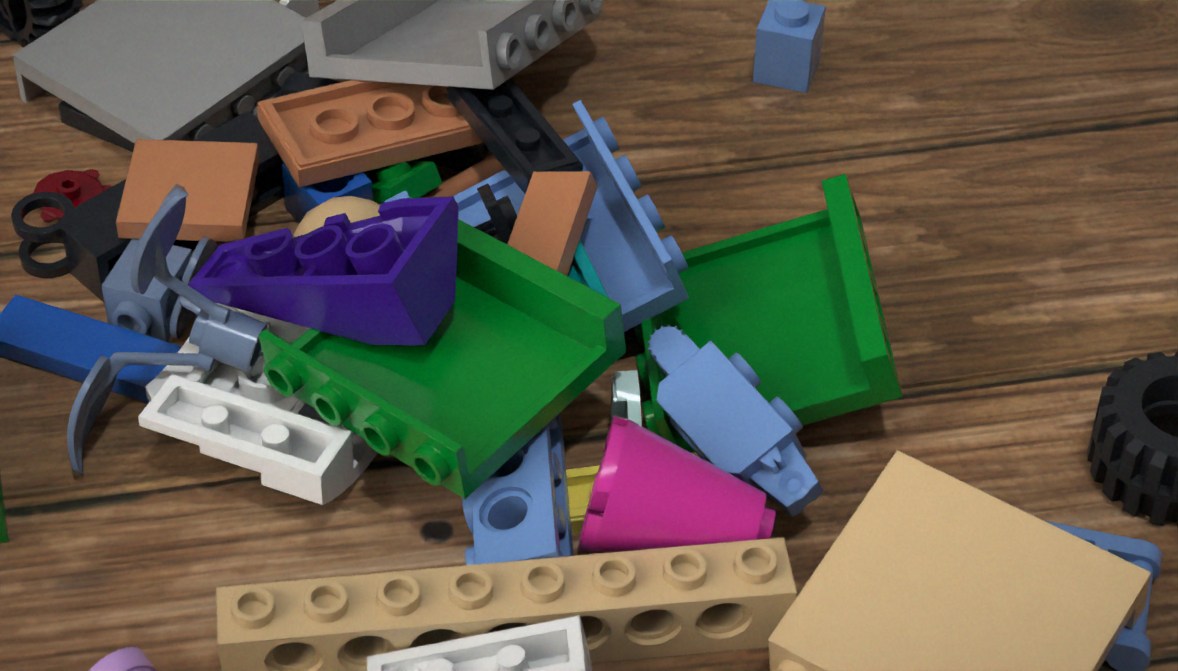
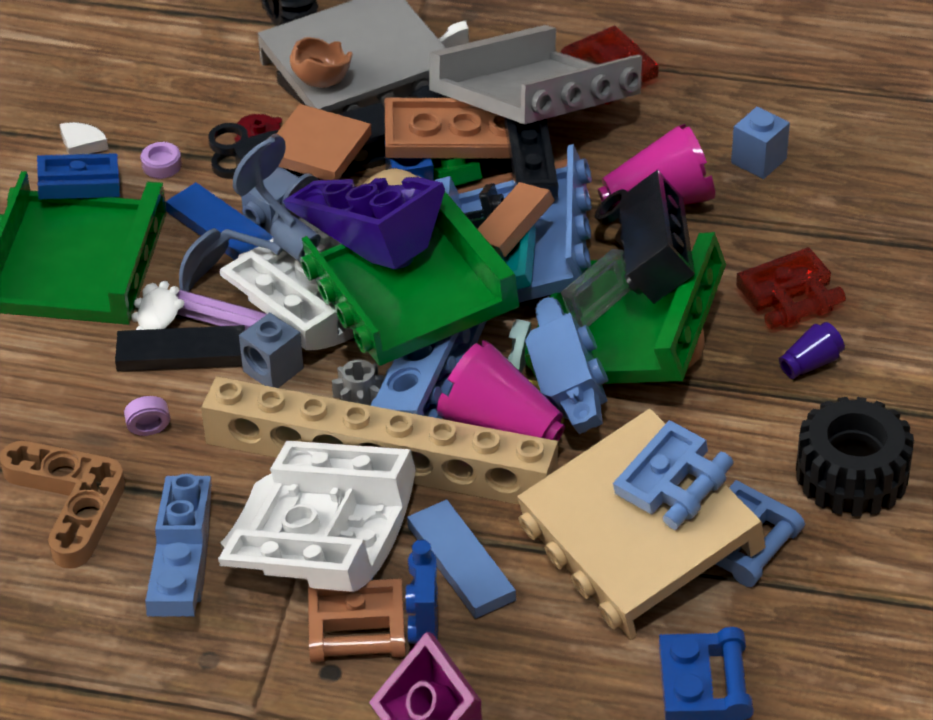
camera: 25 degrees right, 0 degrees up
none -> black tile [115,325,245,371]
none -> white piece [131,281,185,330]
none -> lavender axle [176,289,267,330]
none -> sand blue brick [239,312,304,388]
none -> nougat hair [290,37,353,88]
none -> light grey gear [332,359,386,406]
none -> clear tile [561,249,631,327]
none -> black hinge [594,169,695,304]
none -> dark pink cone [598,124,716,210]
none -> medium blue plate [613,420,734,530]
none -> clear red plate [736,247,846,330]
none -> dark purple cone [779,322,845,379]

